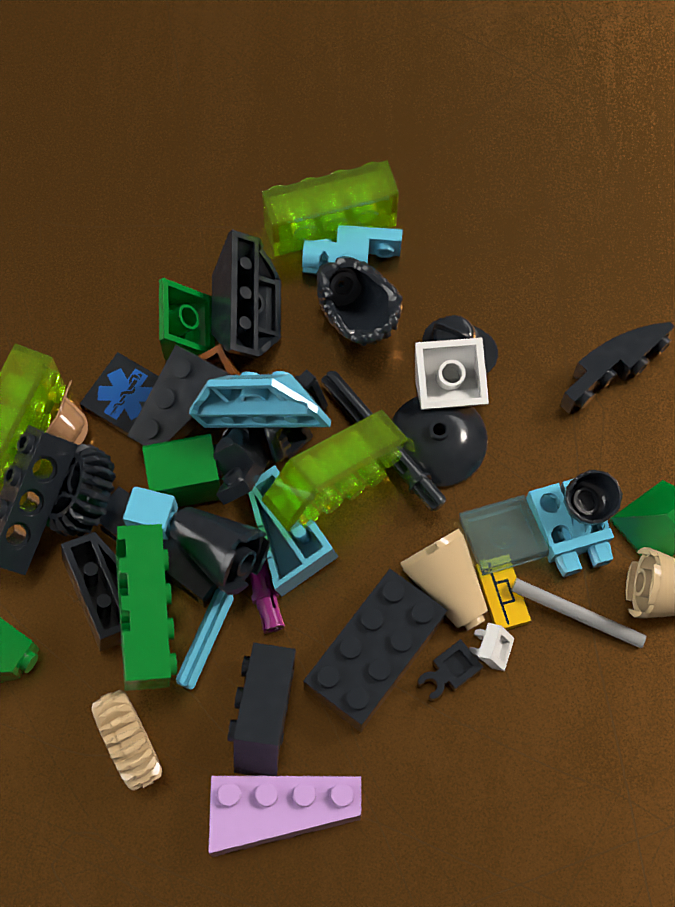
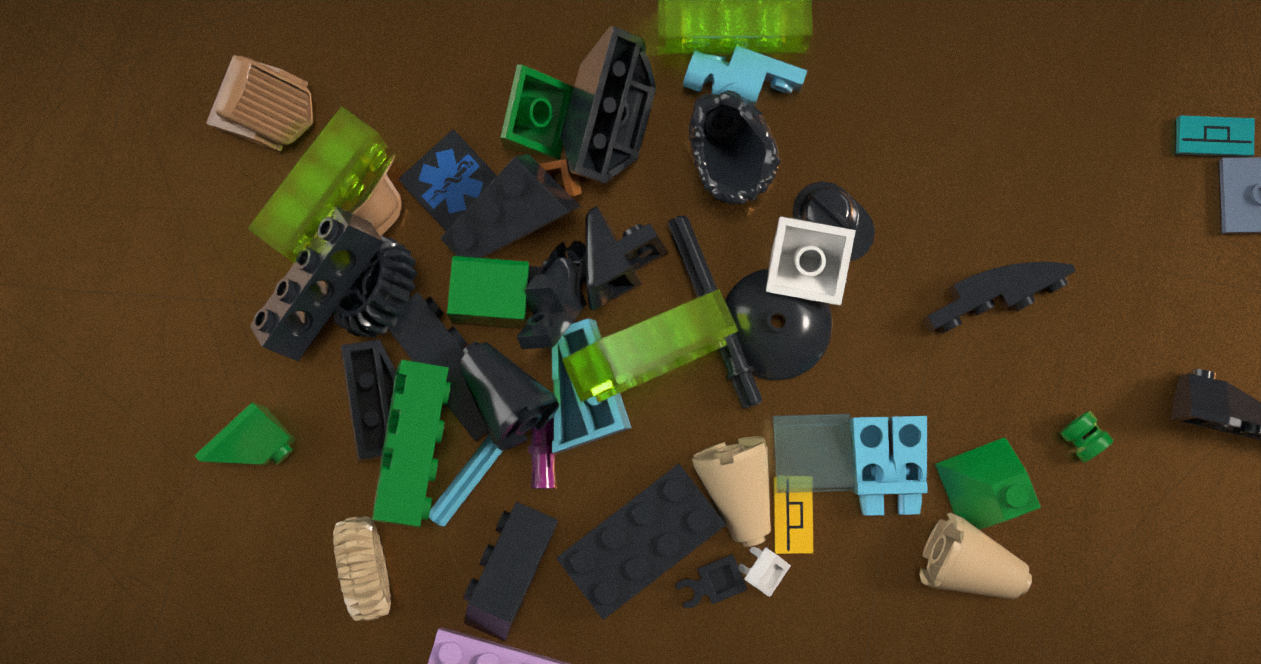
camera: 15 degrees right, 15 degrees up
medium azure panel [123,487,178,540] -> none
medium azure wedge [189,371,331,428] -> none
light grey bar [511,578,647,648] -> none
black hair [564,470,623,525] -> none

